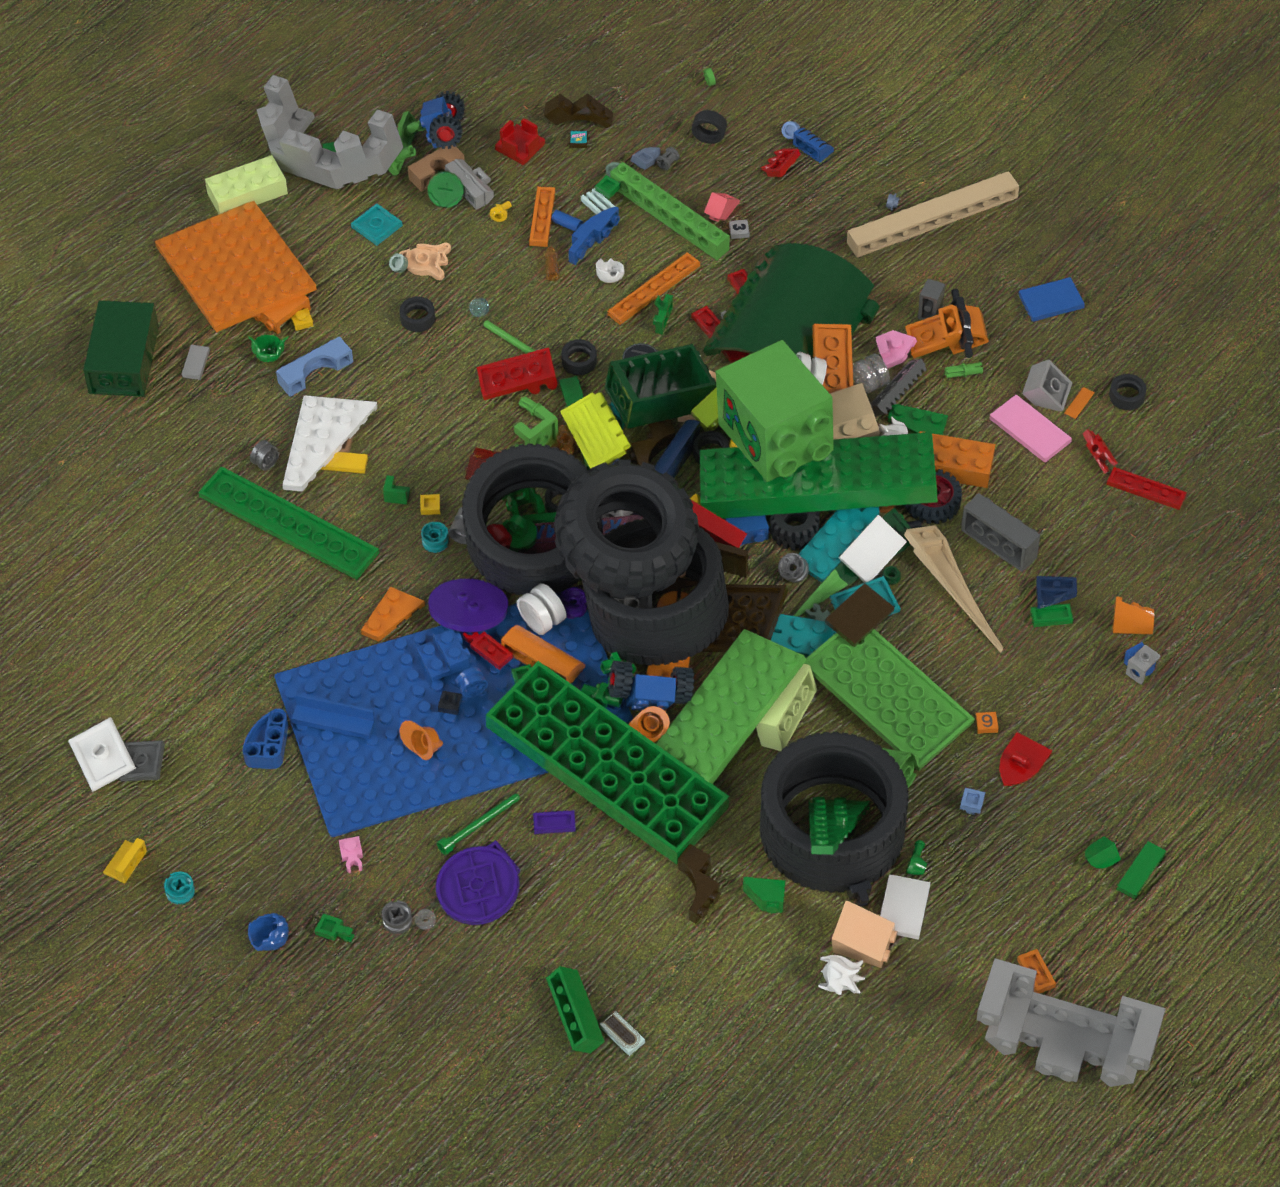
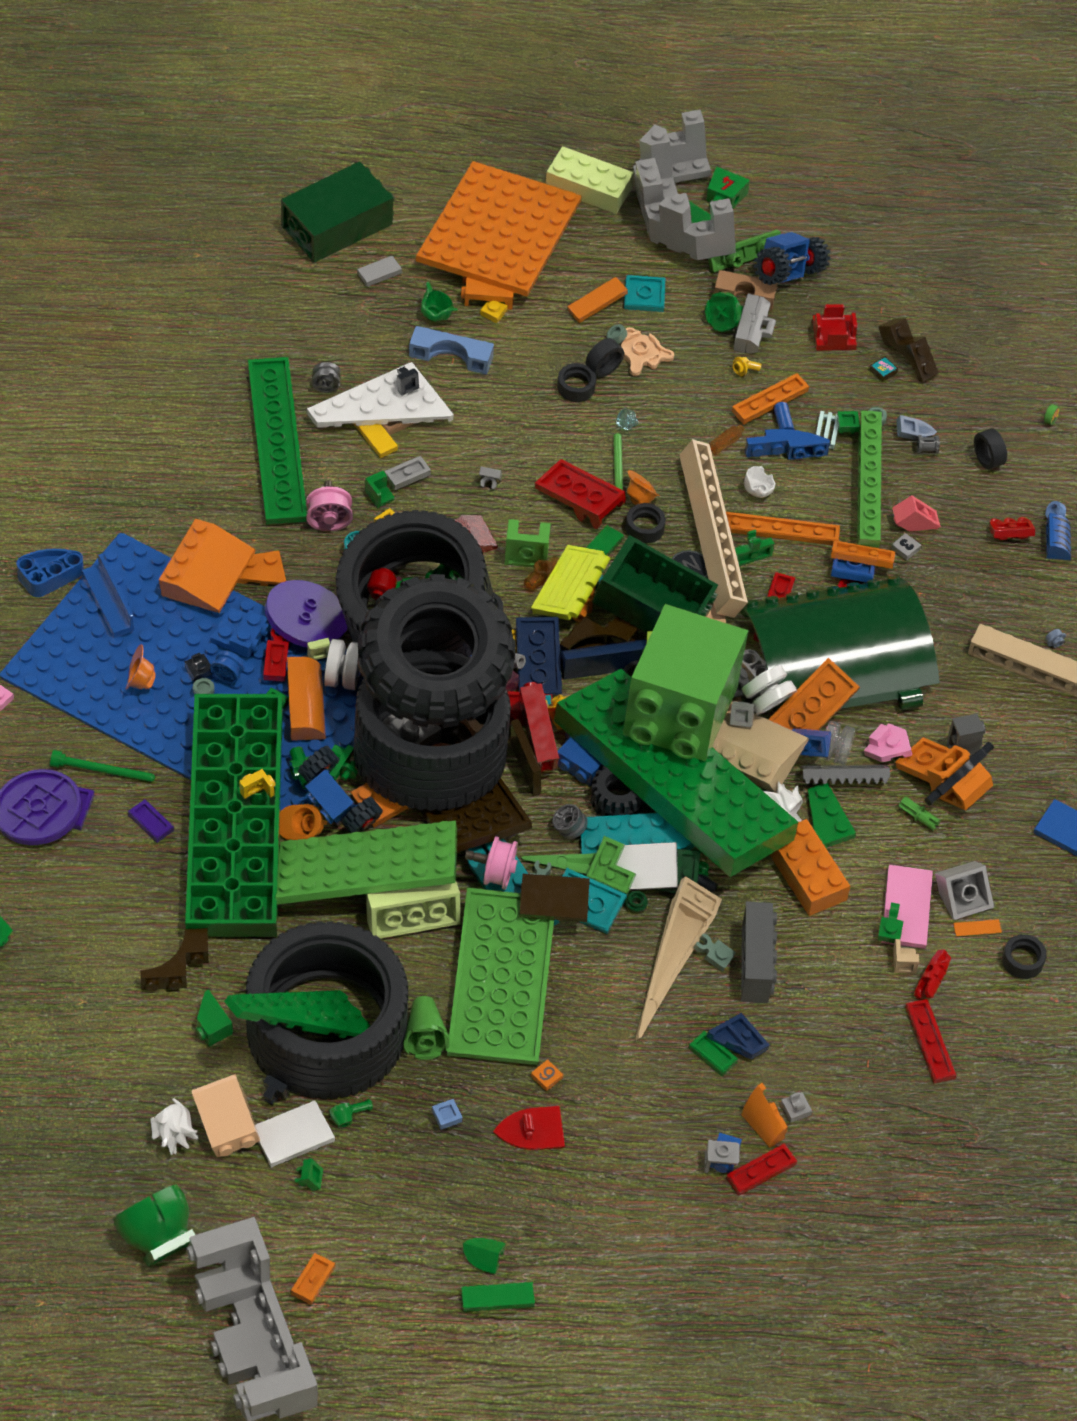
camera: 45 degrees right, 0 degrees up
bright green axle [519,396,554,420] -> none
black wheel [905,469,962,524] -> none
none -> green plate [113,1184,195,1267]
none -> orange slope [159,519,255,613]
none -> sand green tile [193,678,215,696]
none -> yellow bracket [239,769,276,799]
none -> green tile [295,1158,323,1191]
none -> bright pink wheel [306,480,353,531]
none -> yellowish green tile [307,638,330,660]
none -> light grey plate [385,456,431,490]
none -> black tile [396,367,420,395]
none -> bright pink wheel [465,837,518,890]
none -> light grey tile [479,467,502,490]
none -> orange tile [567,277,628,323]
none -> black tyre [585,338,625,378]
none -> bright green tile [587,836,636,895]
none -> orange piece [627,470,660,505]
none -> tan brick [679,439,748,618]
none -> sand green plate [694,933,736,972]
none -> green torso [706,166,750,209]
none -> red tile [726,1143,797,1196]
none -> light grey tile [781,1092,812,1123]
none -> blue slope [792,729,831,757]
none -> orange tile [831,540,895,569]
none -> blue tile [831,558,875,582]
none -> green plate [877,902,904,943]
none -> tan panel [893,939,919,974]

